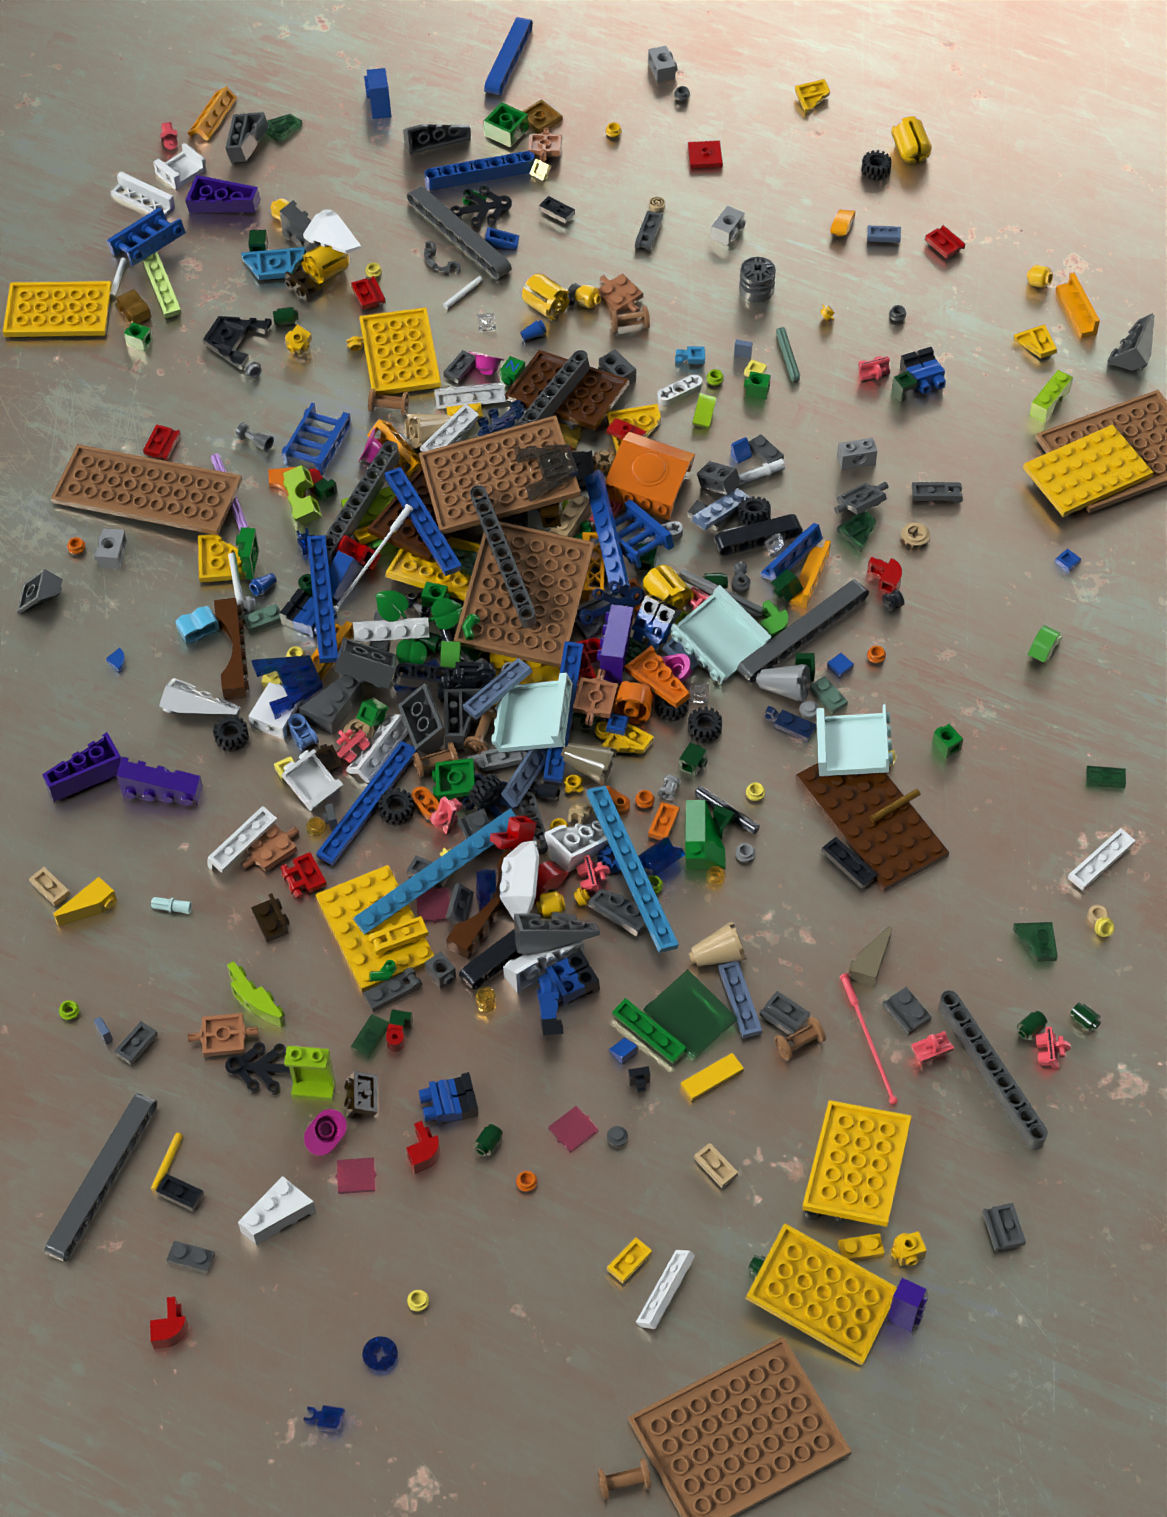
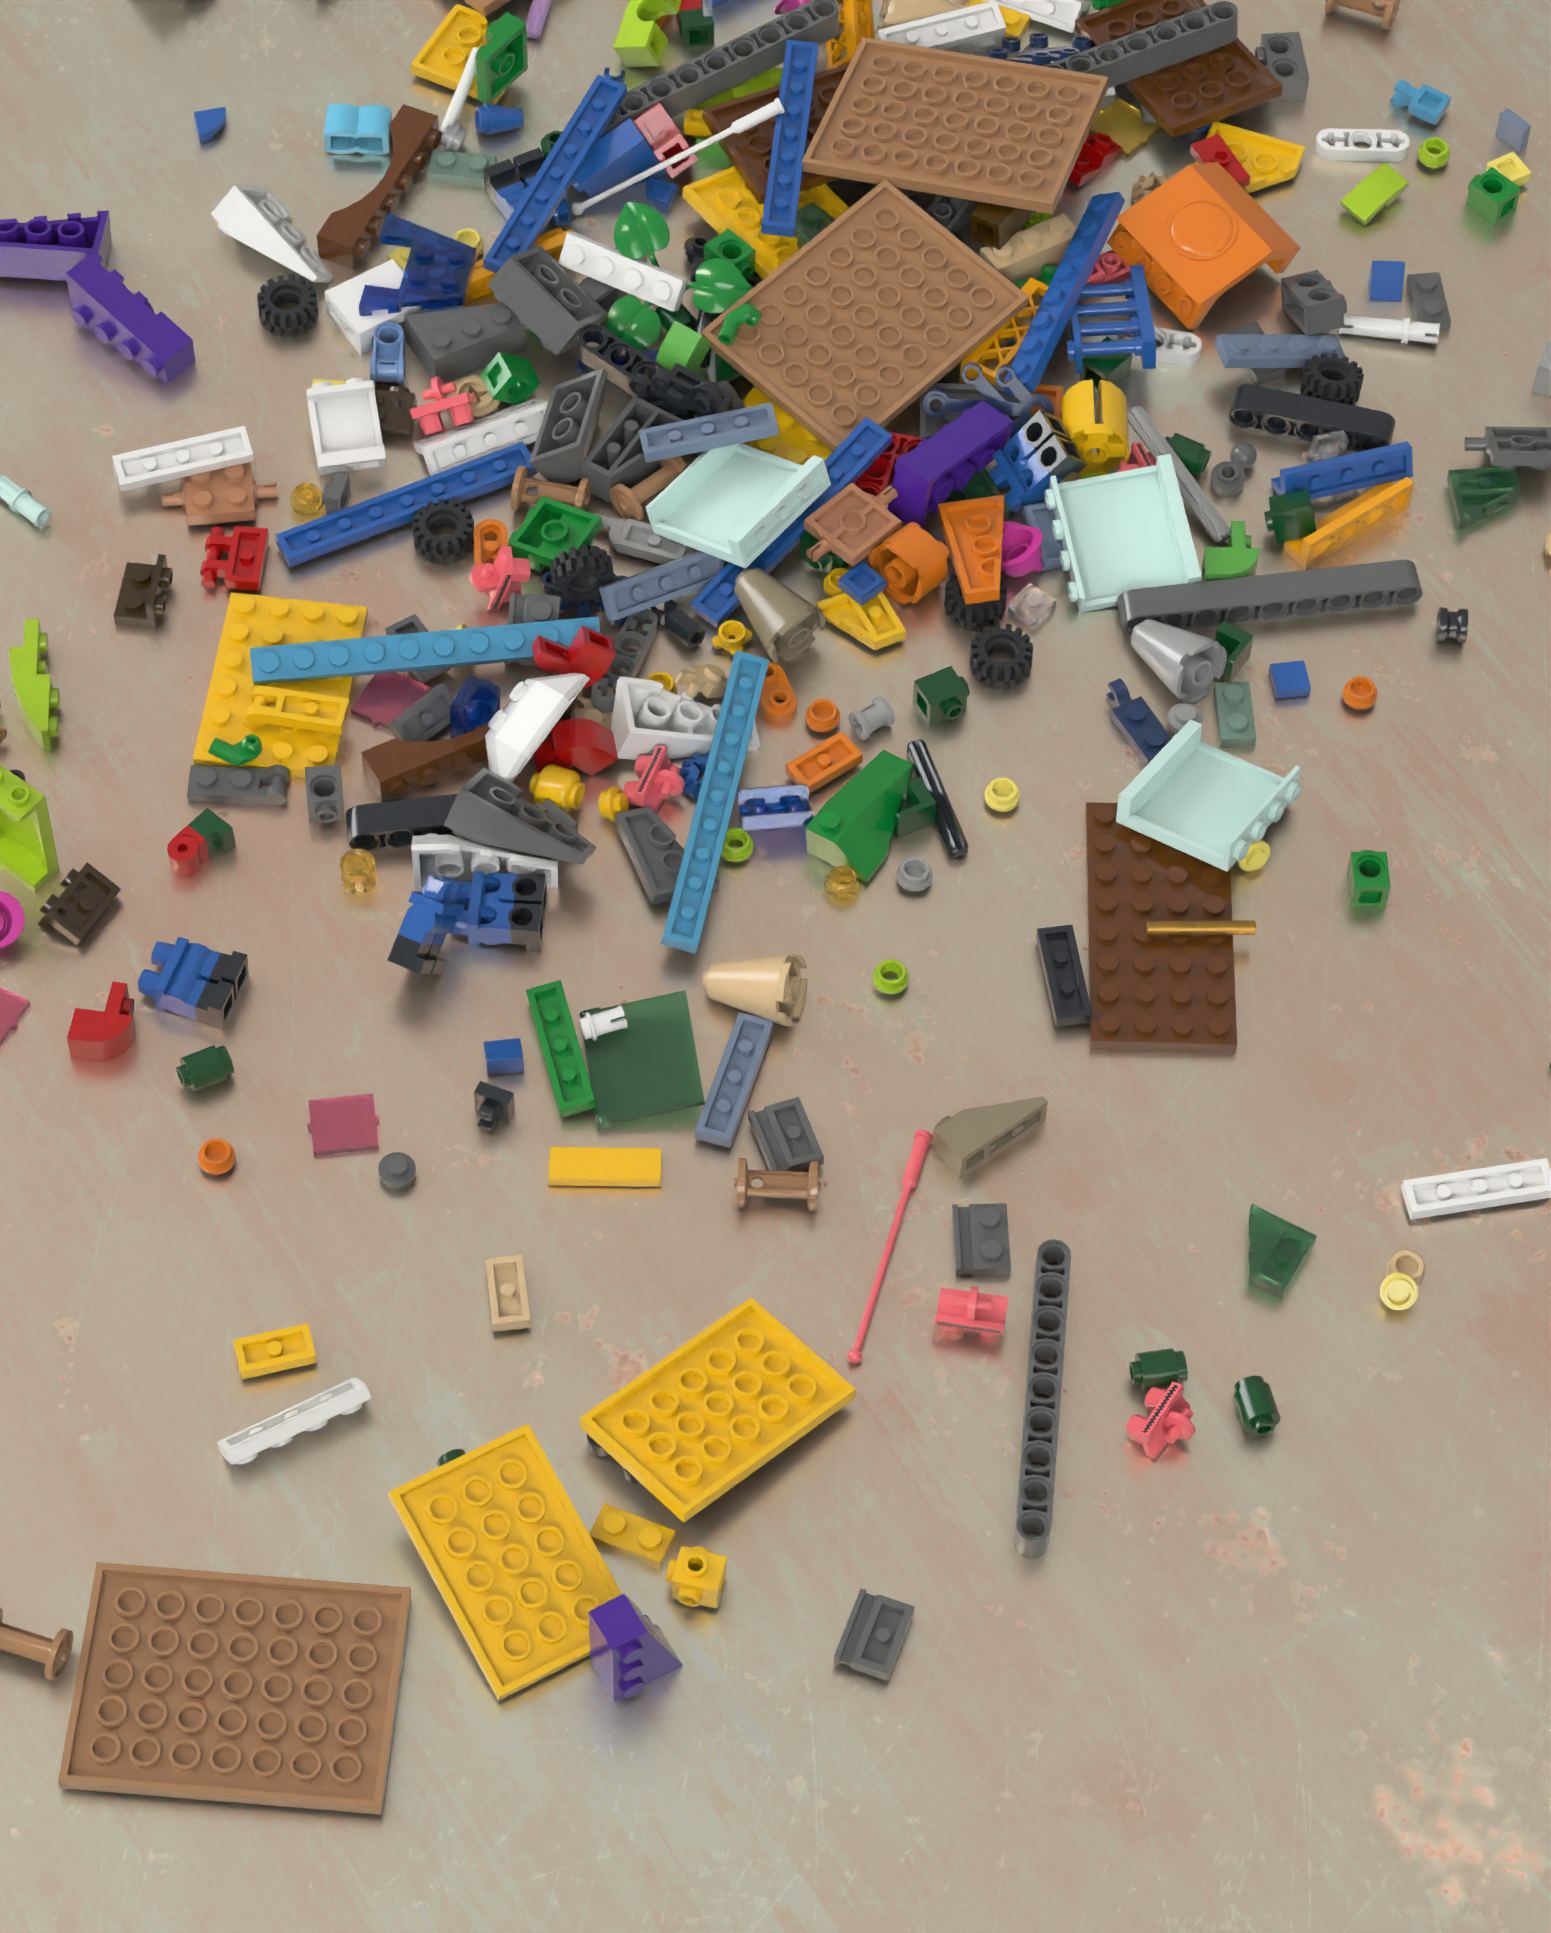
camera: 30 degrees right, 0 degrees up
clear green plate [351,1014,389,1058] -> none
dark grey beam [470,485,537,628] -> none
clear smoke wing [513,444,579,502] -> none
black plate [568,450,594,487] -> none
red brick [867,557,902,594] -> none
none -> white pin [579,1005,628,1041]
none -> blue tile [646,177,678,215]
none -> lime plate [873,959,909,994]

